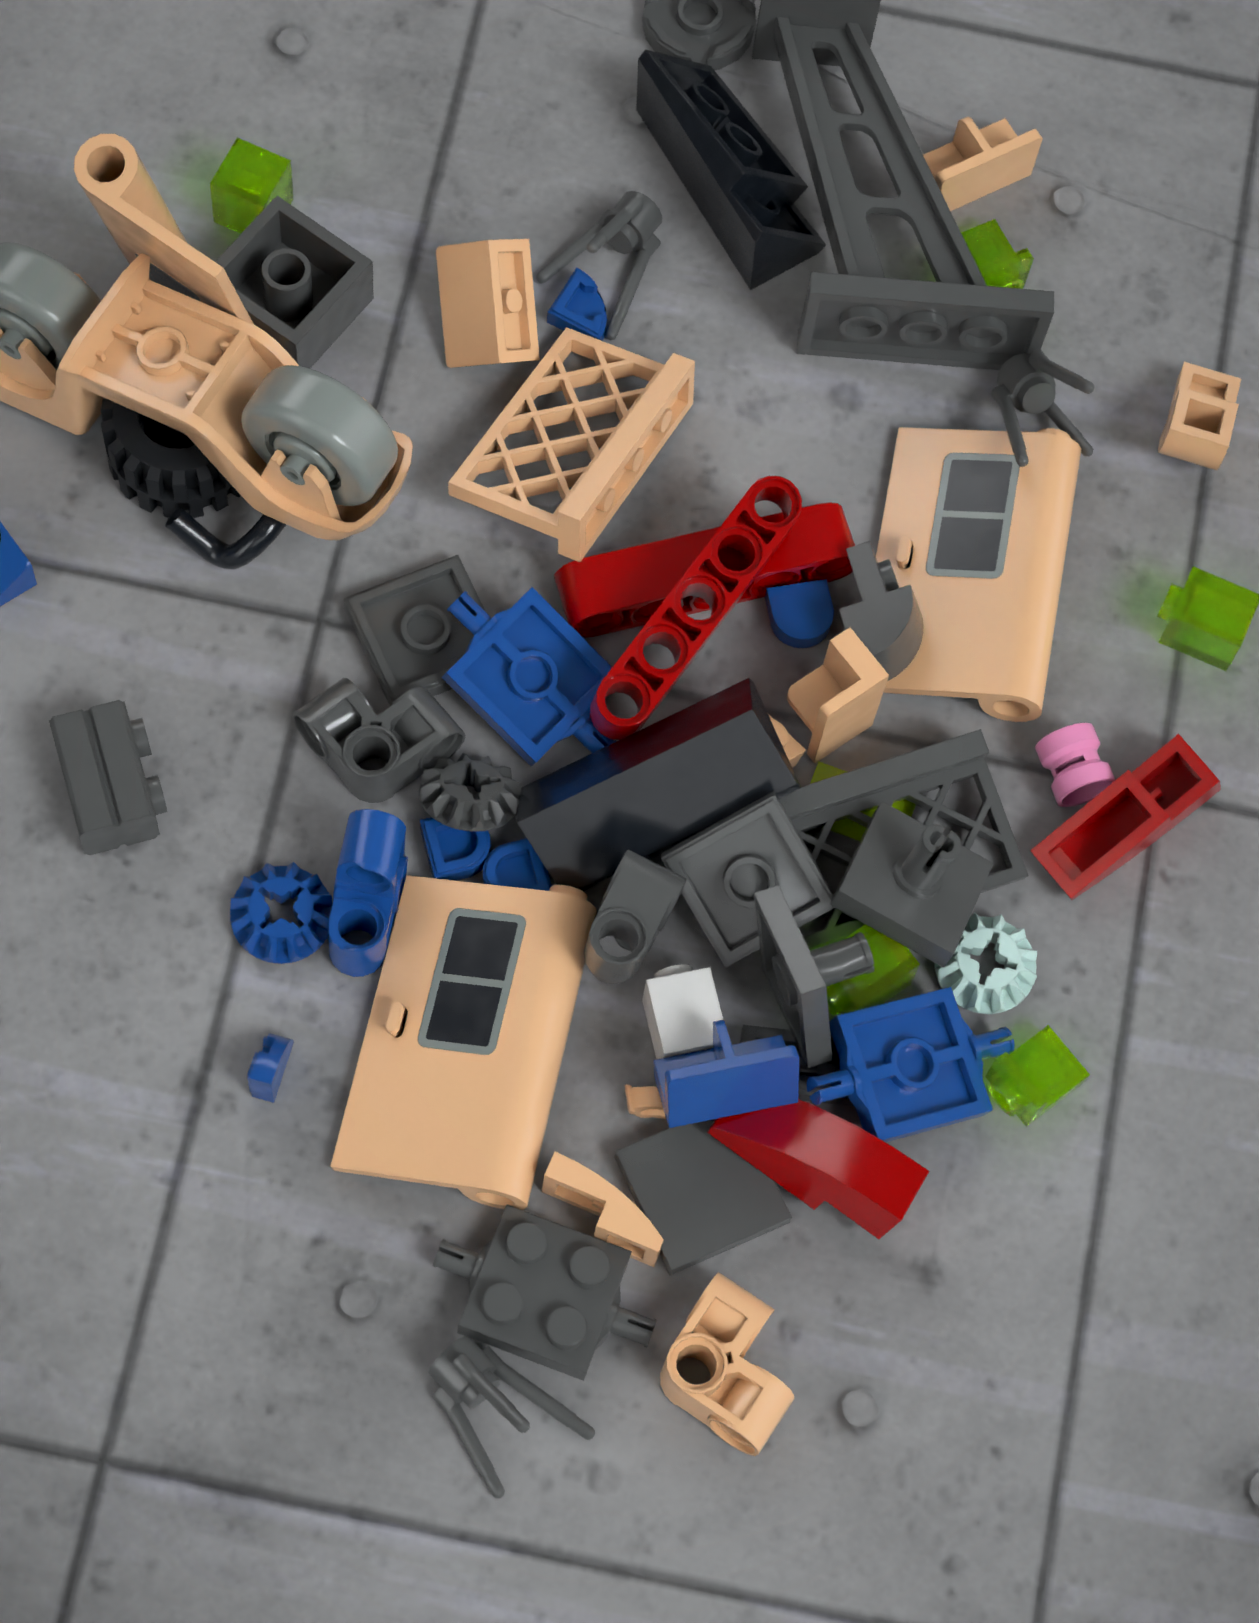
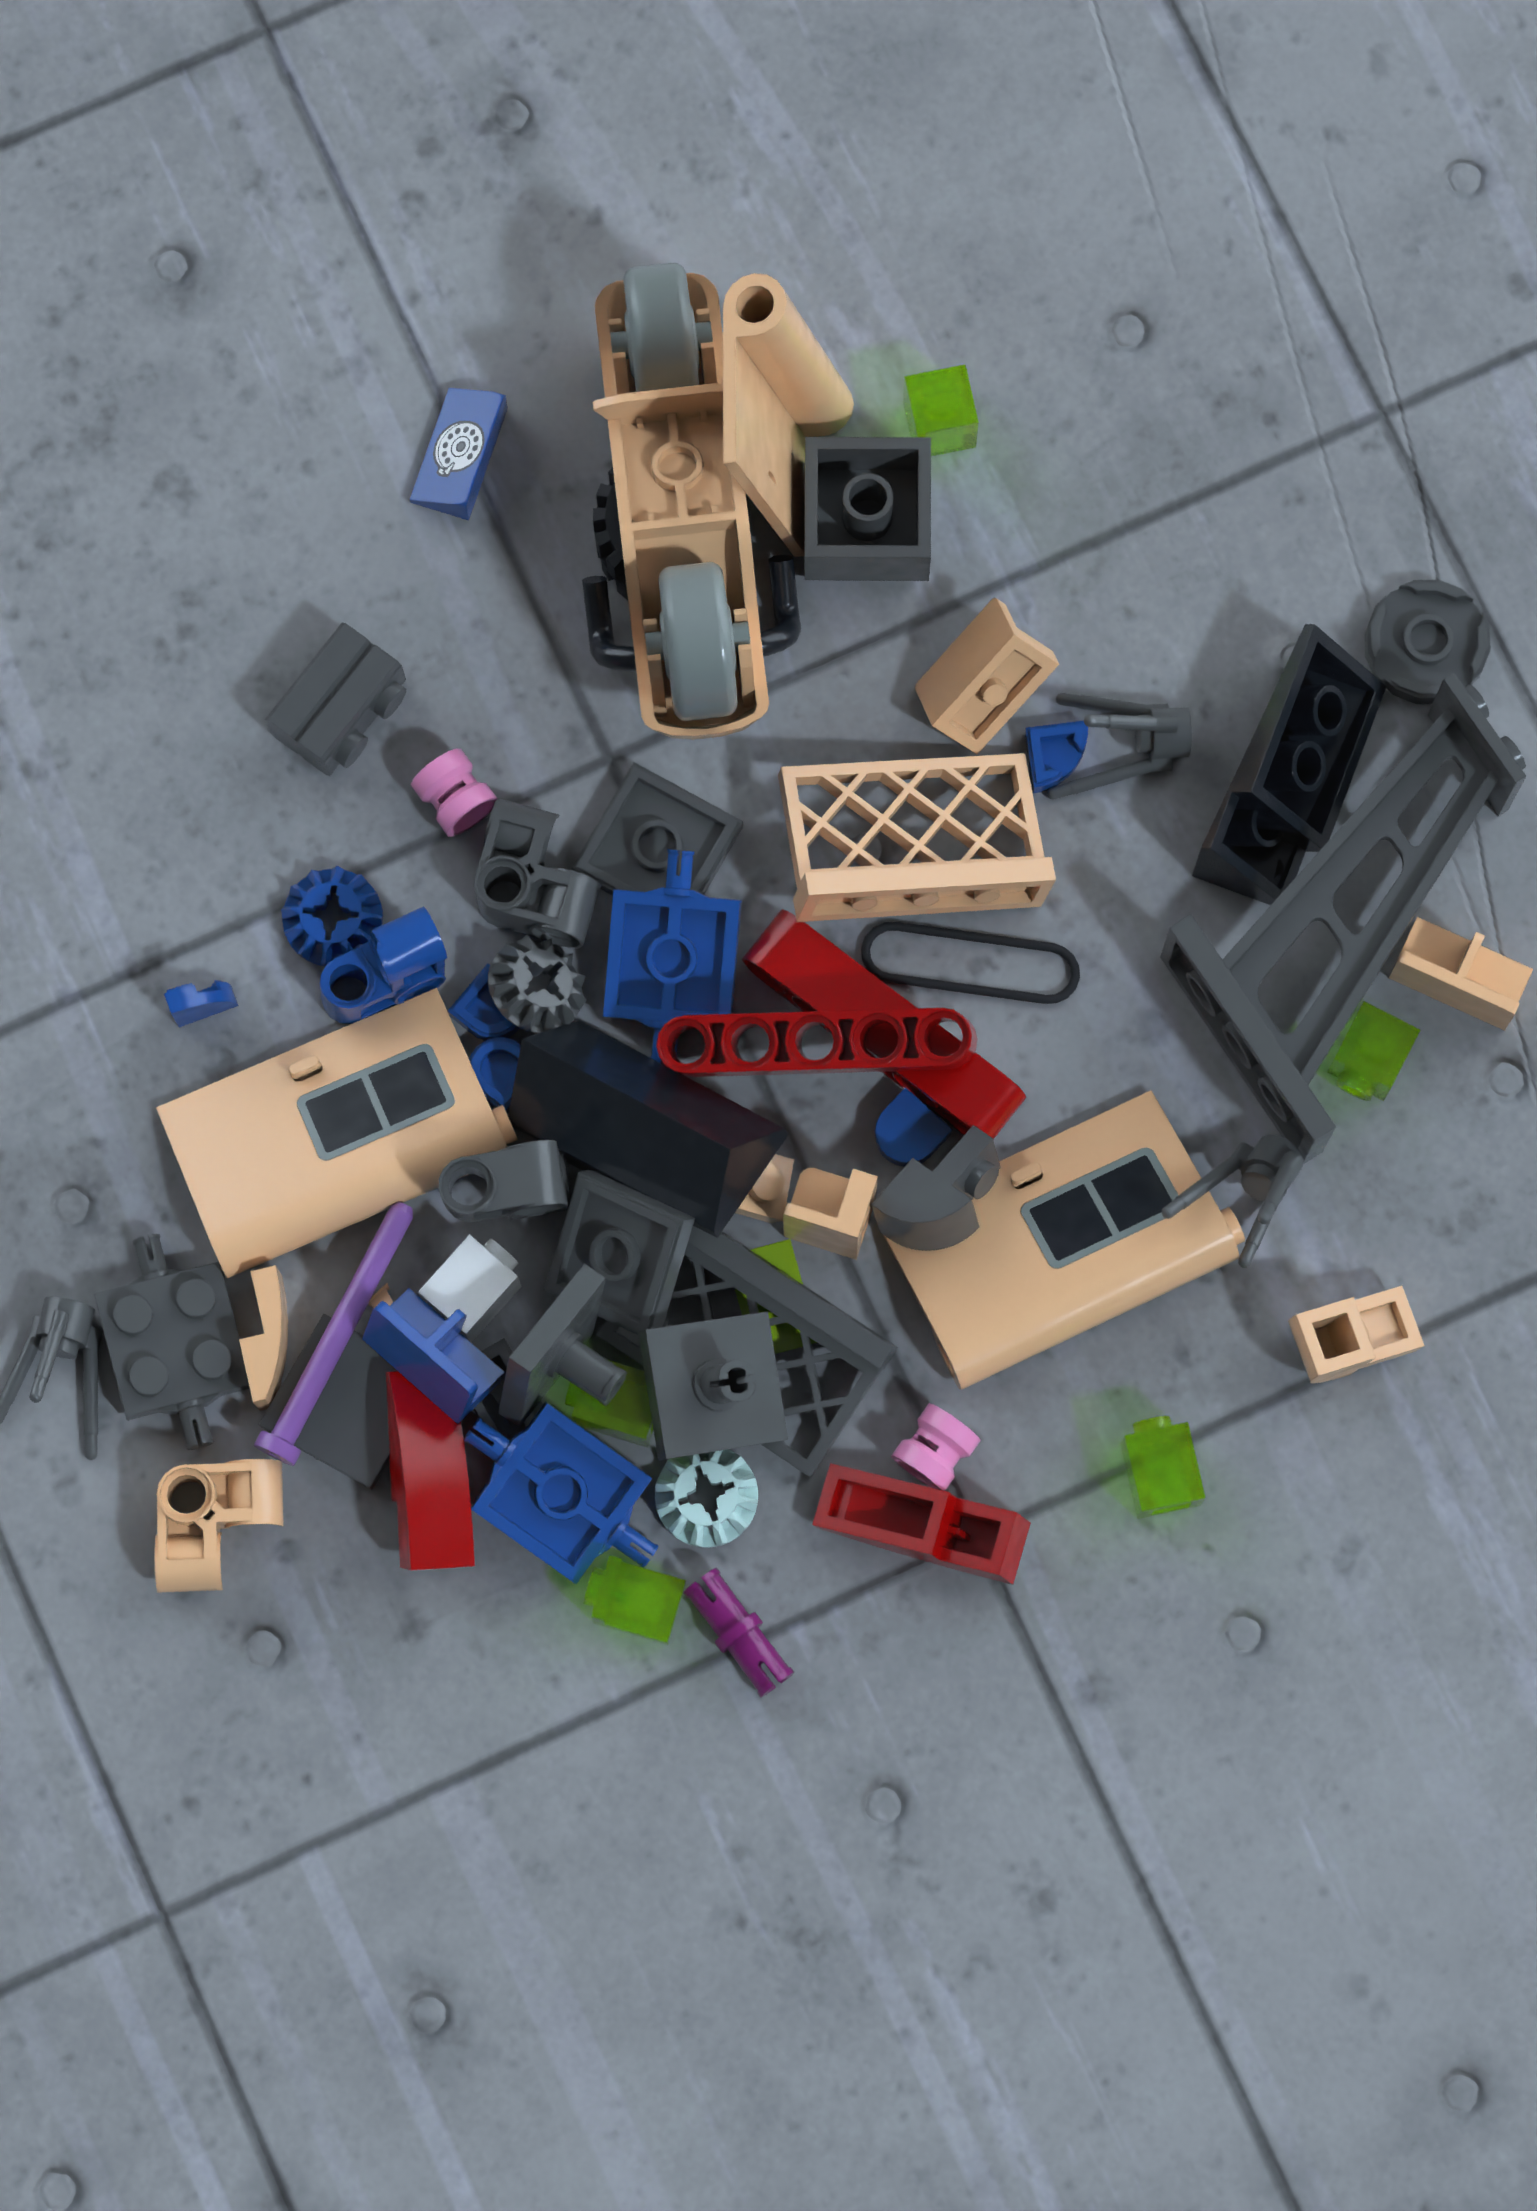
camera: 65 degrees right, 10 degrees up
none -> medium lavender bar [254,1201,413,1466]
none -> bright pink wheel [411,748,497,837]
none -> magenta pin [683,1568,794,1698]
none -> black piece [861,922,1080,1004]

